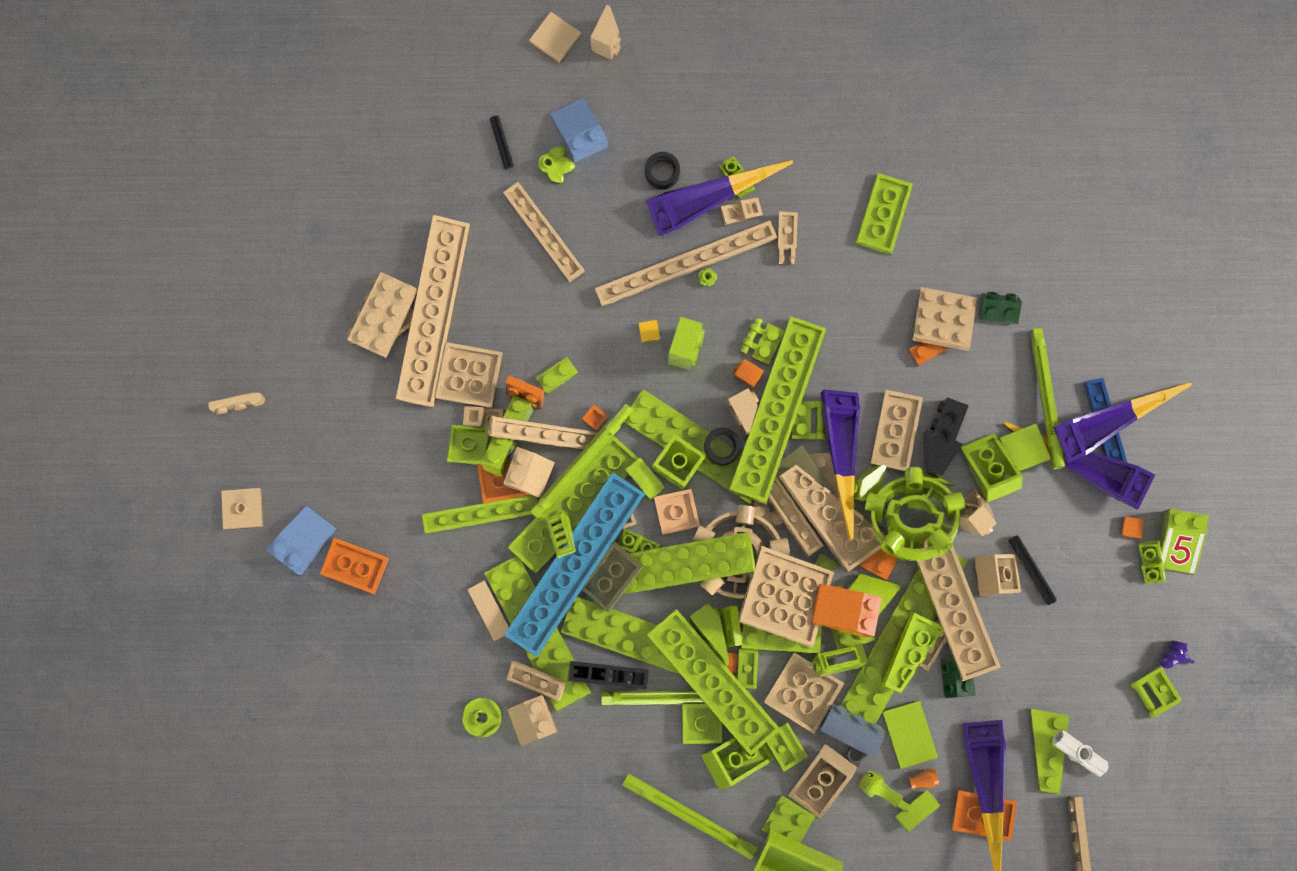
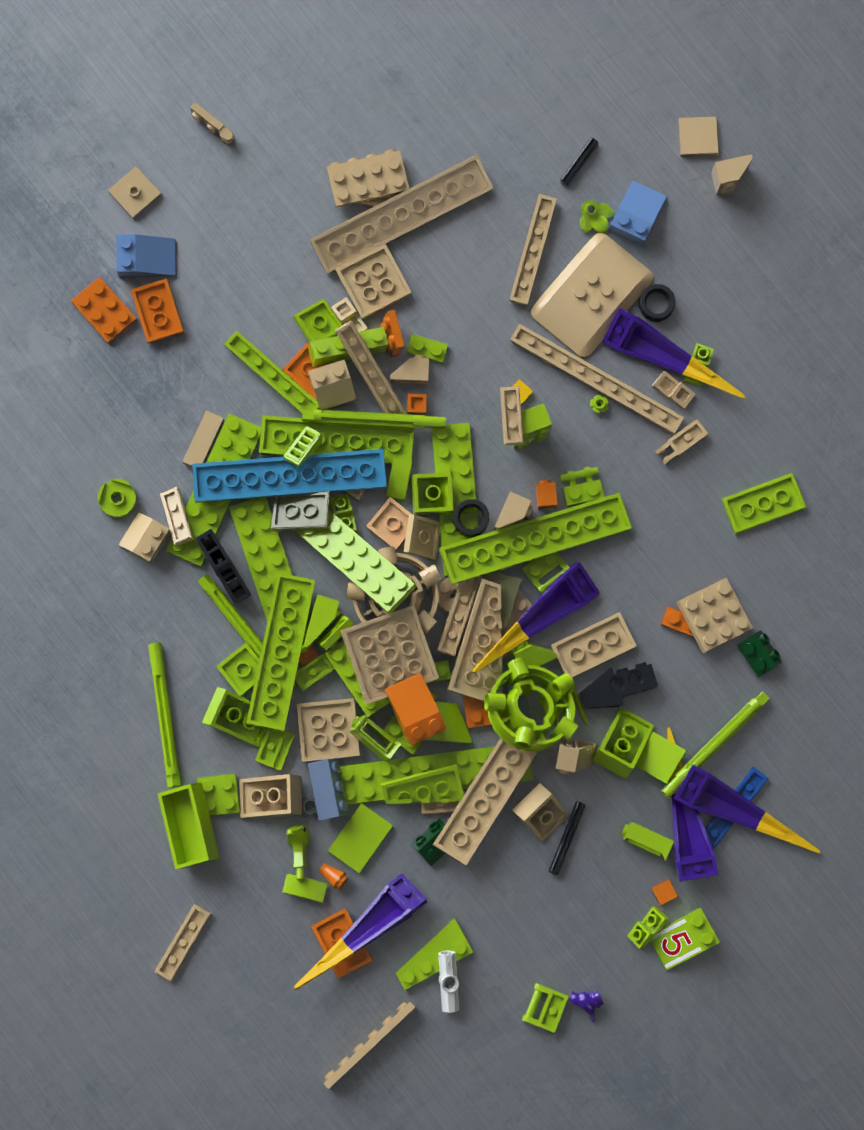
camera: 50 degrees right, 0 degrees up
none -> orange plate [71,276,137,344]
none -> tan slope [390,355,429,385]
none -> tan plate [404,514,440,560]
none -> tan tile [500,386,523,446]
none -> tan wedge [531,233,653,358]
none -> lime window [621,822,674,862]

